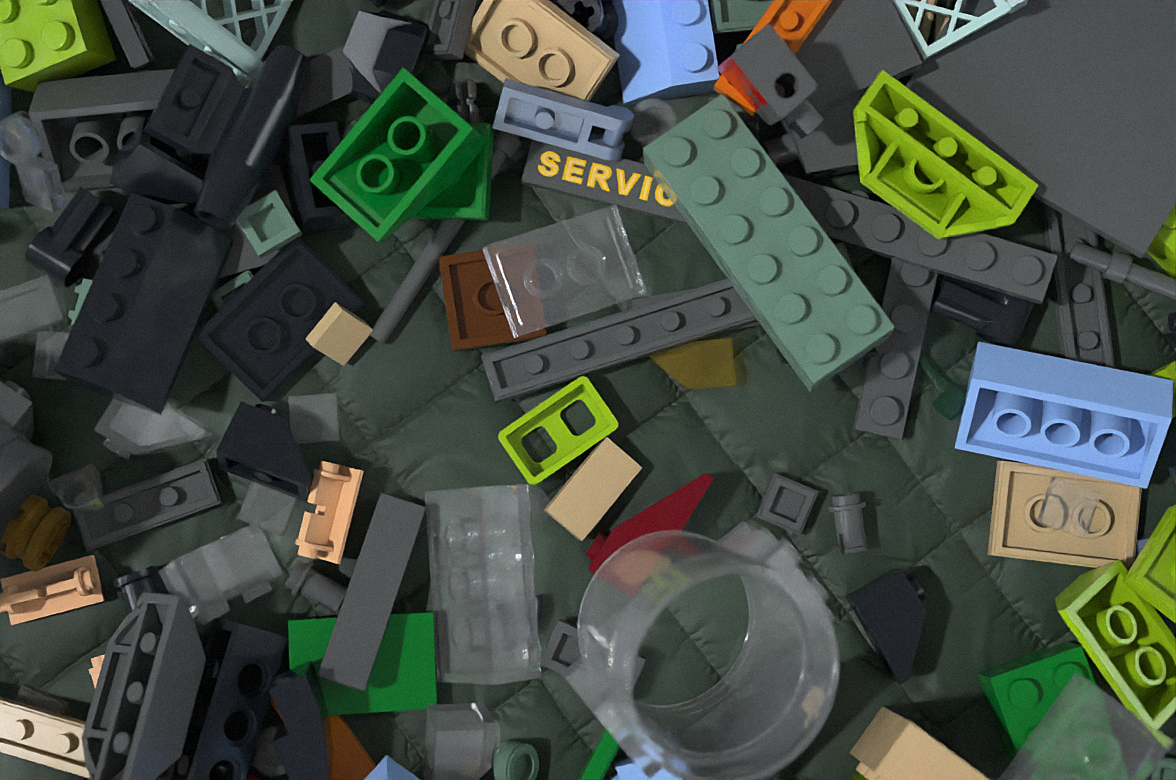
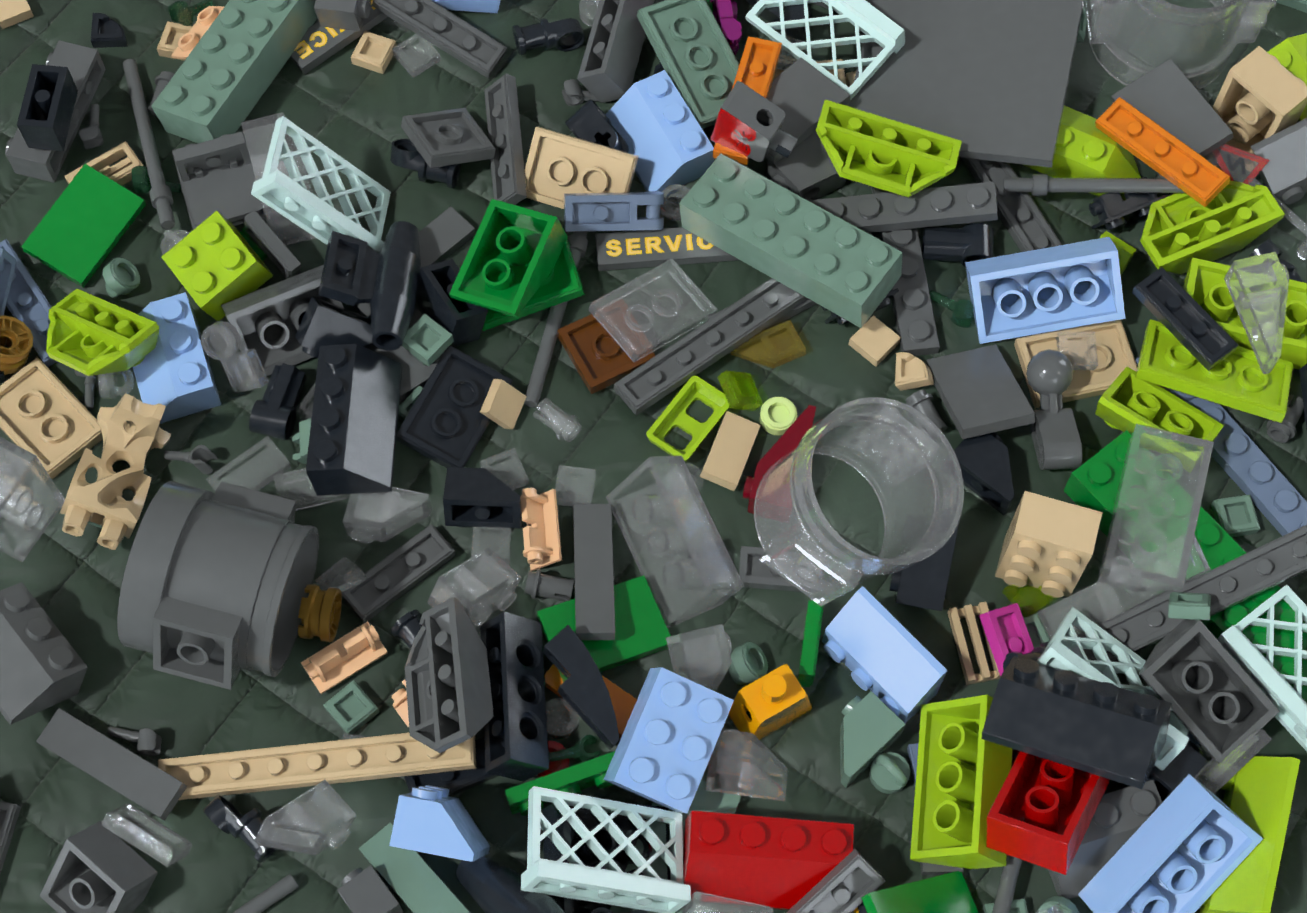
camera: 20 degrees left, 20 degrees down
black slope [341,10,428,105] -> none
none -> sand green tile [323,680,379,737]
none -> clear pin [533,398,582,442]
none -> clear tile [555,465,596,507]
none -> clear neon green tile [717,370,763,411]
none -> yellowish green tile [760,397,797,436]
none -> tan tile [848,315,901,367]
none -> tan tile [895,352,934,391]
none -> dark grey tile [926,344,1035,439]
none -> dark grey beam [1026,349,1082,470]

